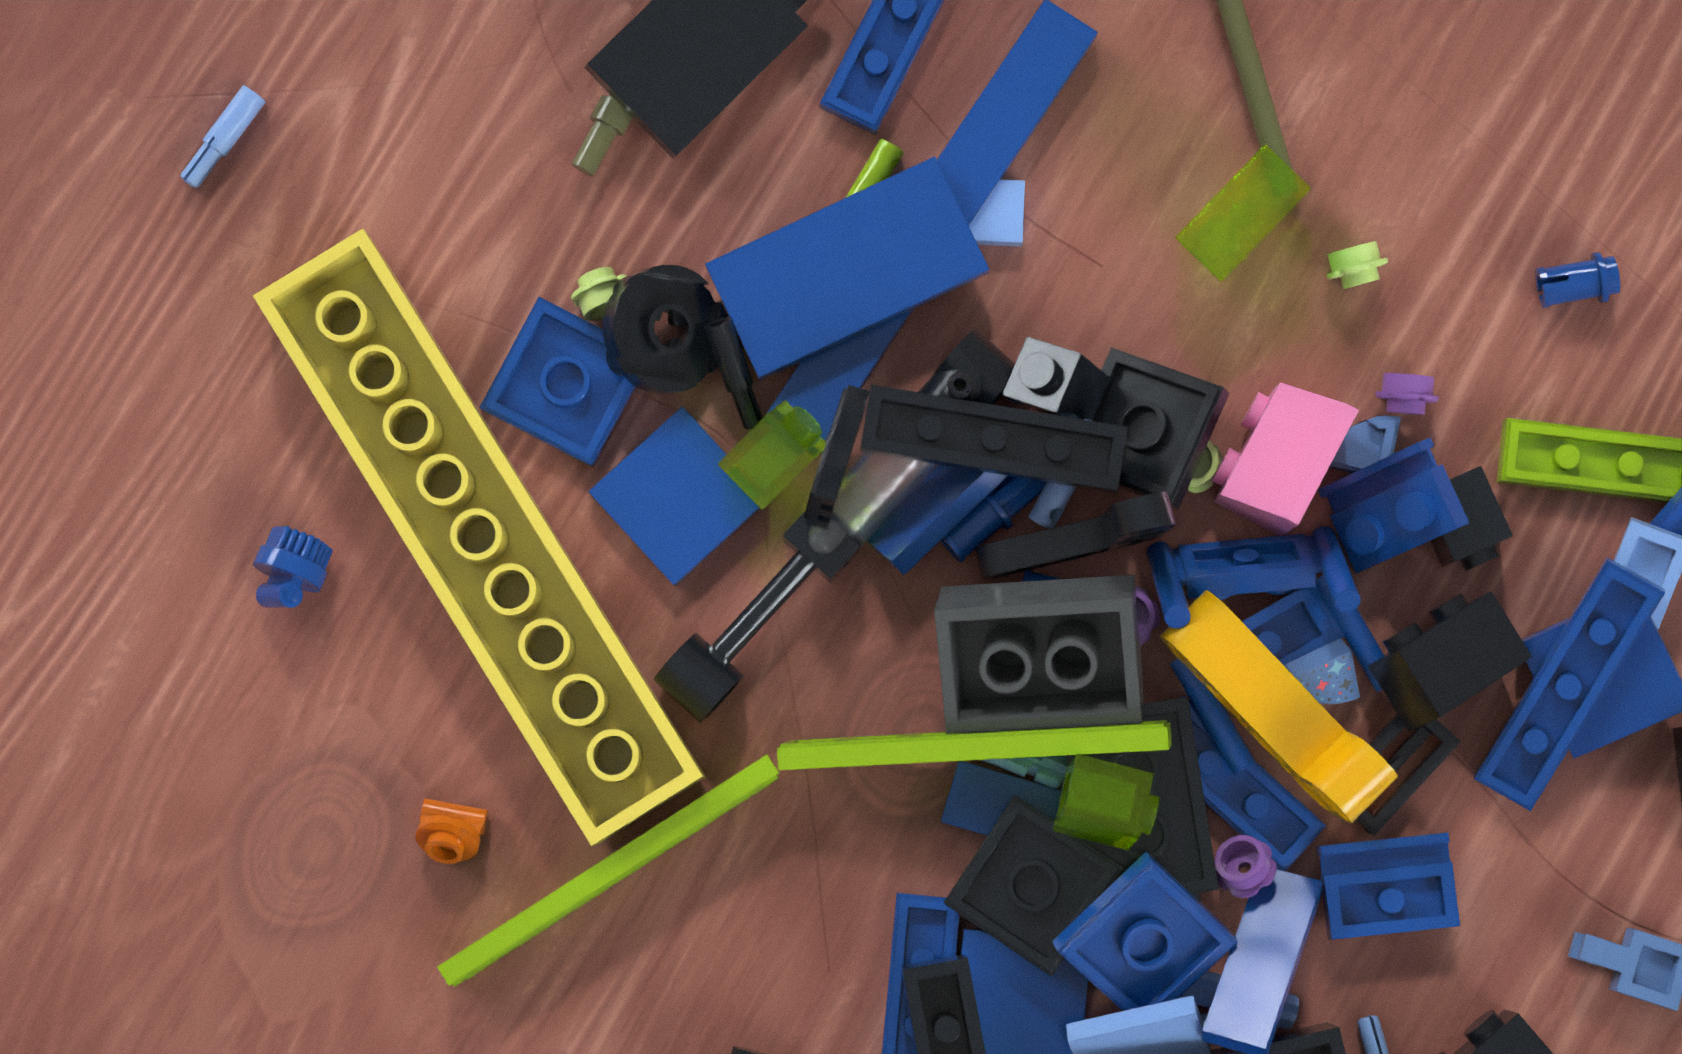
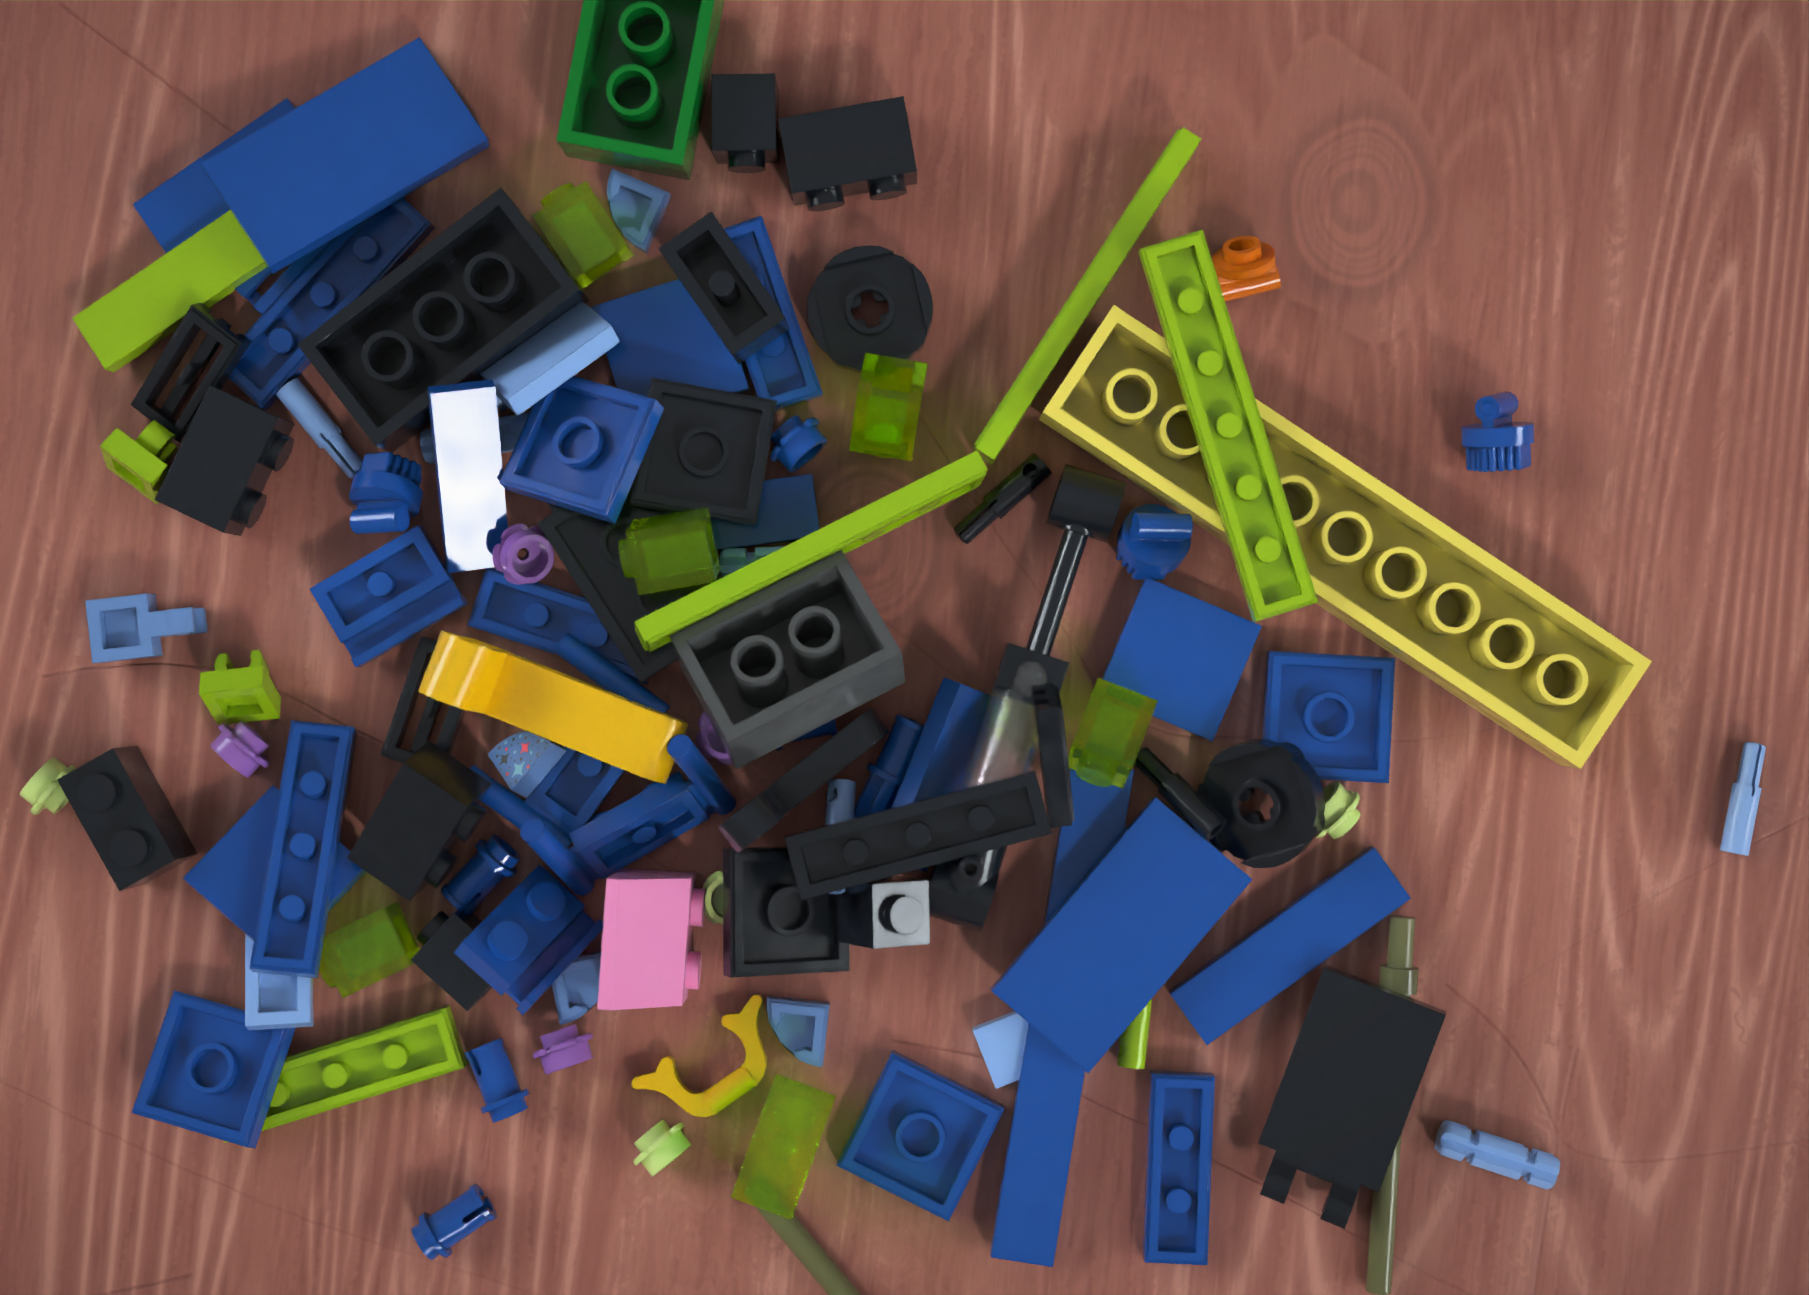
camera: 155 degrees right, 5 degrees up
none -> lime tile [199,649,281,725]
none -> medium lavender plate [210,721,270,778]
none -> clear neon green brick [319,901,420,998]
none -> blue piece [349,452,423,534]
none -> blue pin [441,834,521,916]
none -> blue pin [464,1038,530,1123]
none -> yellow helmet [631,993,767,1117]
none -> medium blue tile [767,995,830,1067]
none -> blue plate [769,415,828,473]
none -> black plate [807,245,933,374]
none -> blue tile [836,1050,1005,1222]
none -> clear neon green brick [849,353,928,461]
none -> black piece [954,453,1052,544]
none -> blue piece [1115,504,1193,580]
none -> lime tile [1138,229,1318,622]
none -> blue tile [1168,846,1411,1045]

